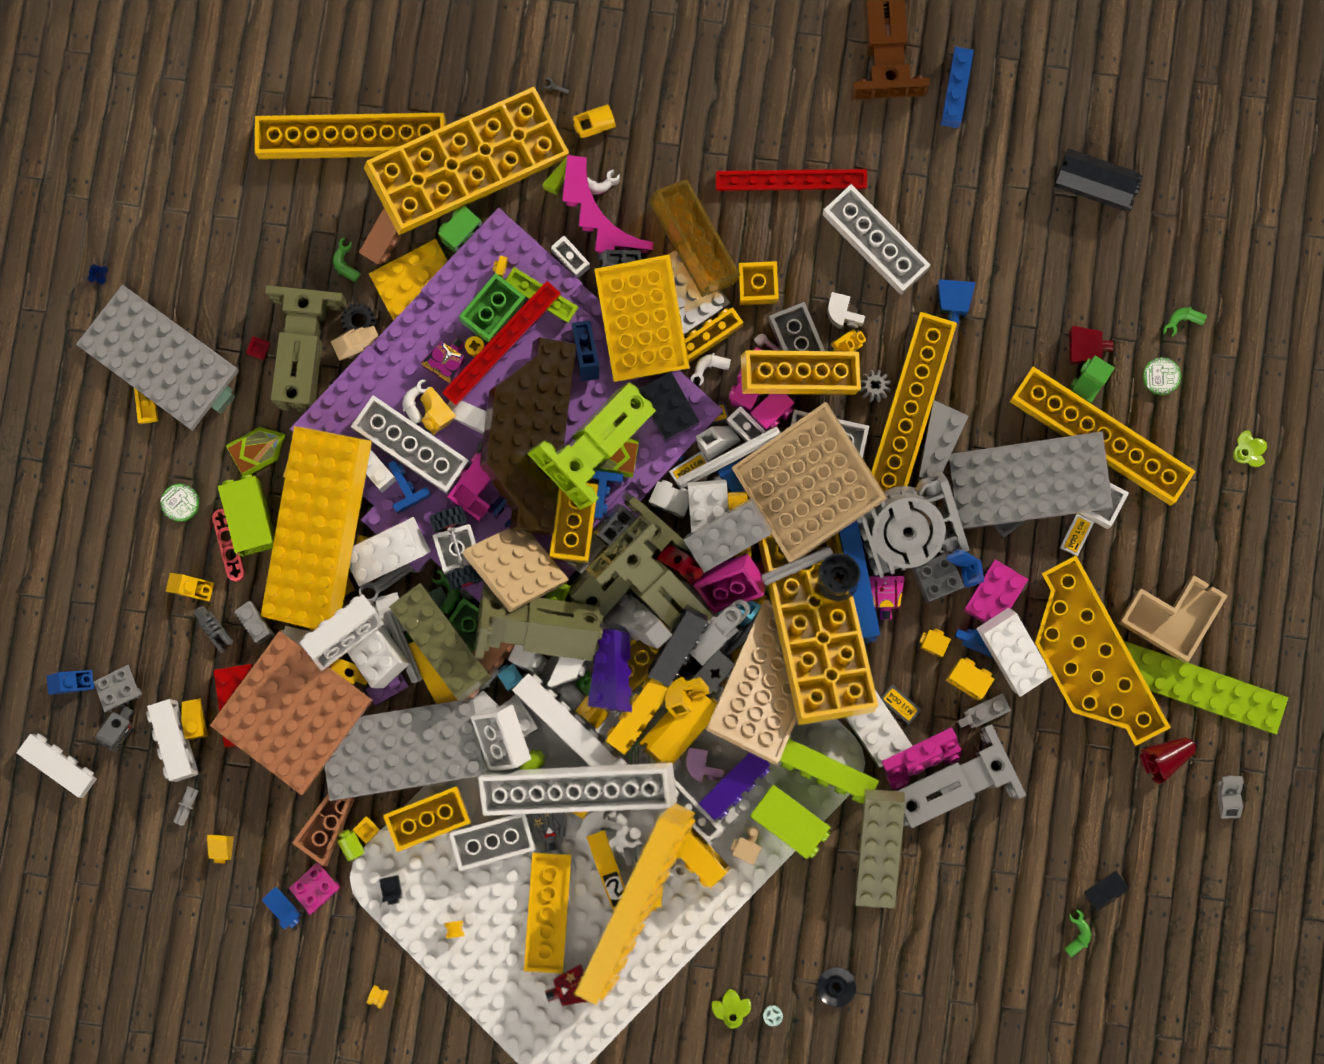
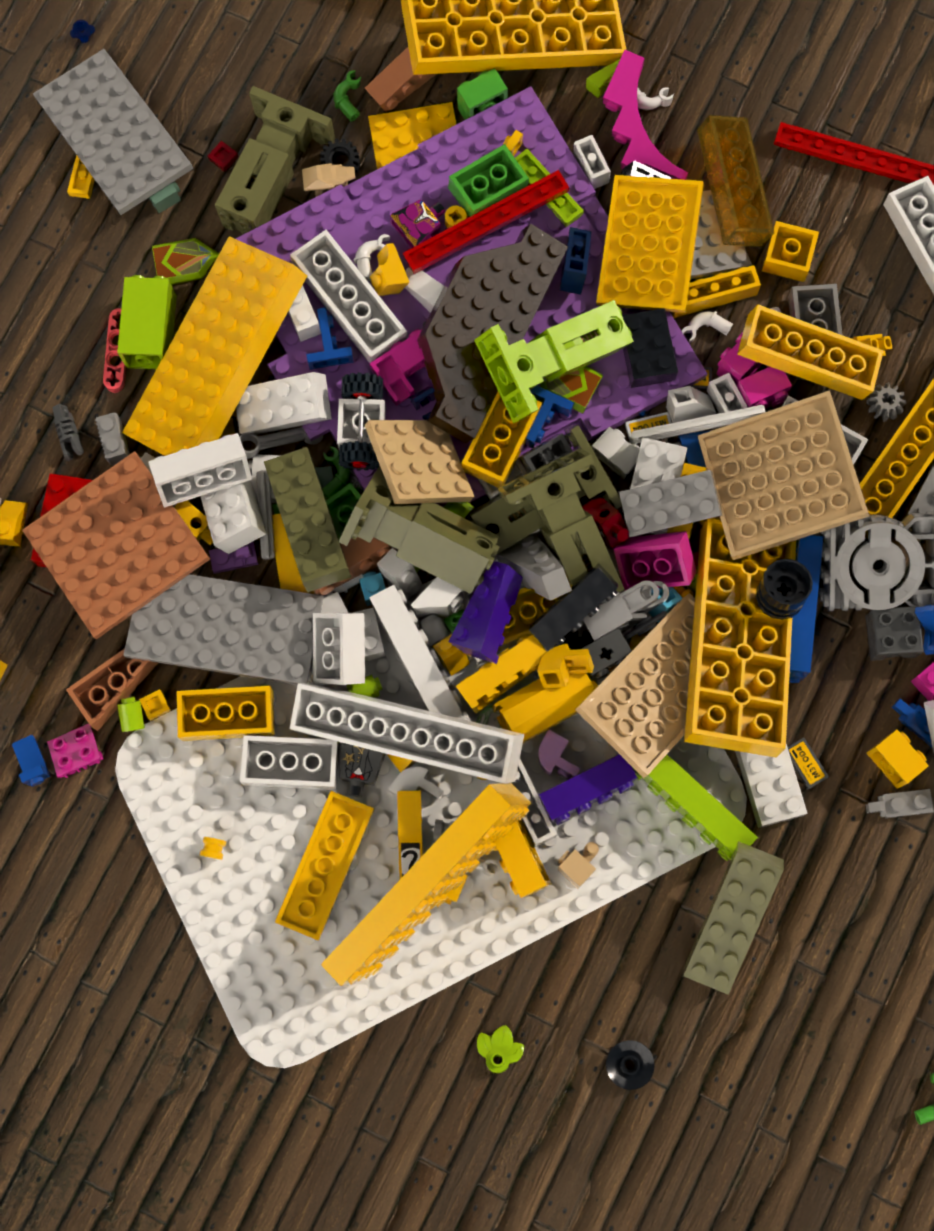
camera: 20 degrees right, 5 degrees down
tile [160,483,199,522] -> none
yellow slope [166,573,214,601] -> none
yellow wheel [367,985,389,1009] -> none
black bracket [379,875,403,905] -> none
dark red torso [545,964,589,1006] -> none
yellow piece [573,104,616,138] -> none
lime brick [749,785,831,859] -> none
light grey axle [761,546,833,585] -> none
light aqua wheel [763,1005,783,1026] -> none
white brick [827,292,865,329] -> none
dark pink torso [869,576,904,620] -> none
dark pink bracket [882,727,962,790] -> none
light grey brick [897,724,1027,829] -> none
yellow brick [919,628,951,658] -> none

